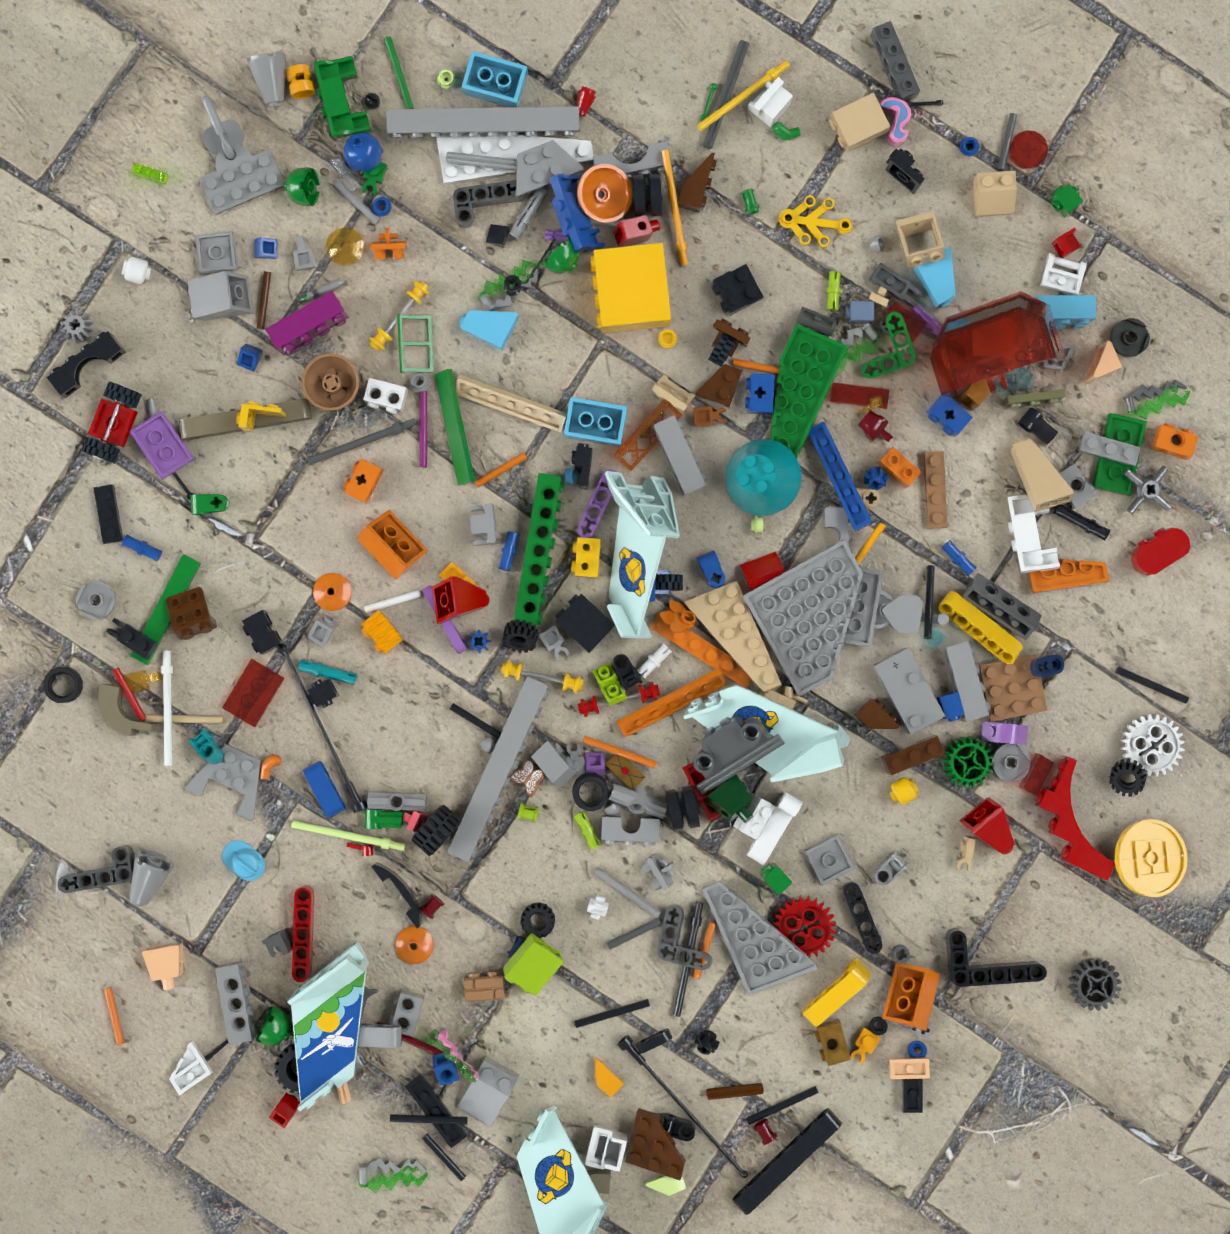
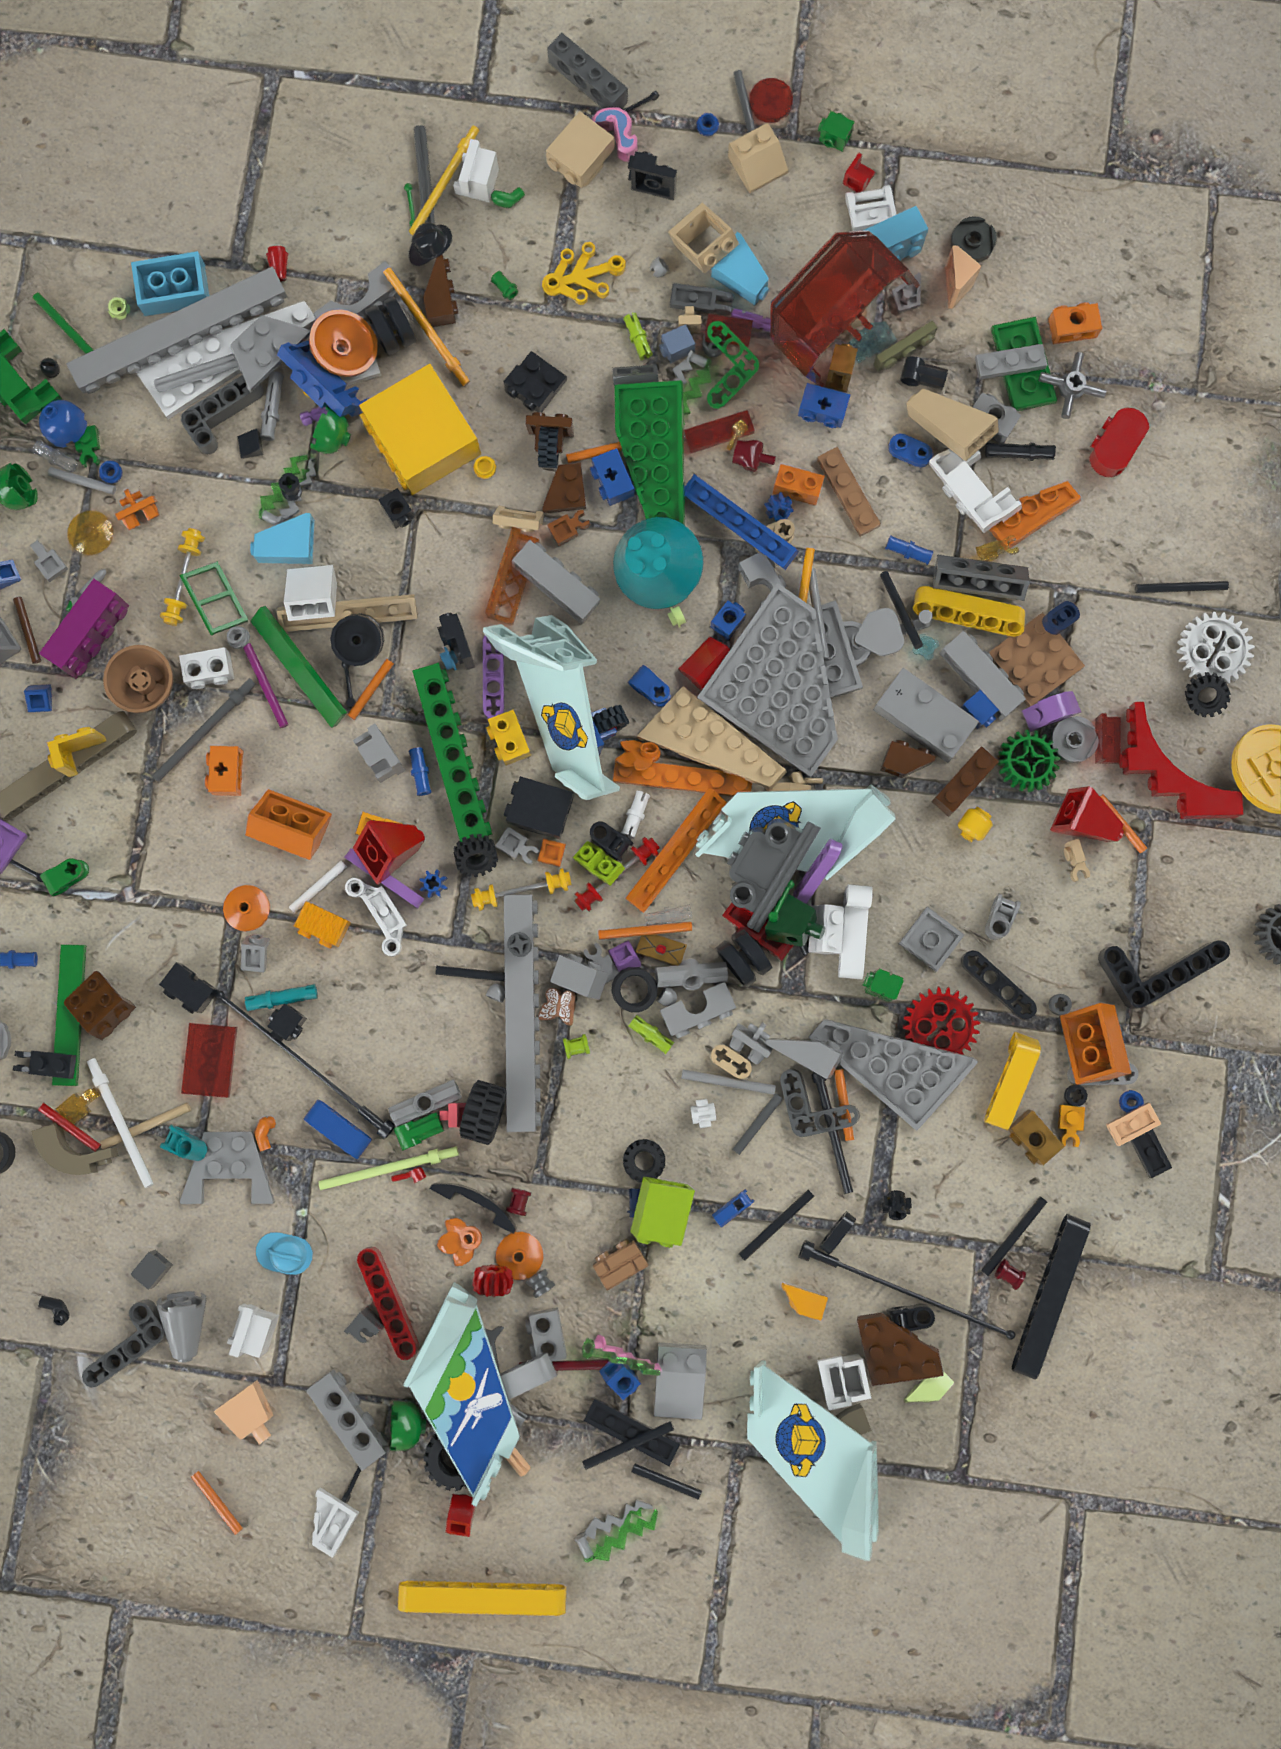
camera: 25 degrees left, 5 degrees down
medium azure brick [564,397,627,447] -> none
red torso [613,215,660,247] -> none
reddish brown axle [706,1083,764,1100] -> none
piece [1123,380,1190,419] -> none
none -> black arm [38,1296,70,1326]
none -> dark grey panel [131,1250,173,1290]
none -> white plate [227,1303,279,1358]
none -> white brick [284,565,337,621]
none -> black wheel [330,613,385,666]
none -> black hinge [341,662,356,708]
none -> white plate [345,878,407,957]
none -> black brick [378,488,415,529]
none -> yellow beam [398,1581,566,1616]
none -> black piece [409,222,452,266]
none -> orange plate [437,1218,482,1266]
none -> red gear [472,1264,513,1297]
none -> dark grey wheel [507,932,532,957]
none -> dark grey wheel [526,1269,555,1298]
none -> orange tile [537,838,566,867]
none -> blue brick [710,600,746,640]
none -> tan beam [711,1045,752,1079]
none -> blue bar [712,1189,755,1228]
none -> light grey slope [765,1038,844,1079]
none -> green hinge [769,880,795,922]
none -> medium lavender beam [792,839,842,904]
none -> light grey bar [809,568,829,660]
none -> blue plate [888,434,933,468]
none -> clear yellow plate [975,535,1019,561]
none -> orange bar [1100,794,1147,854]

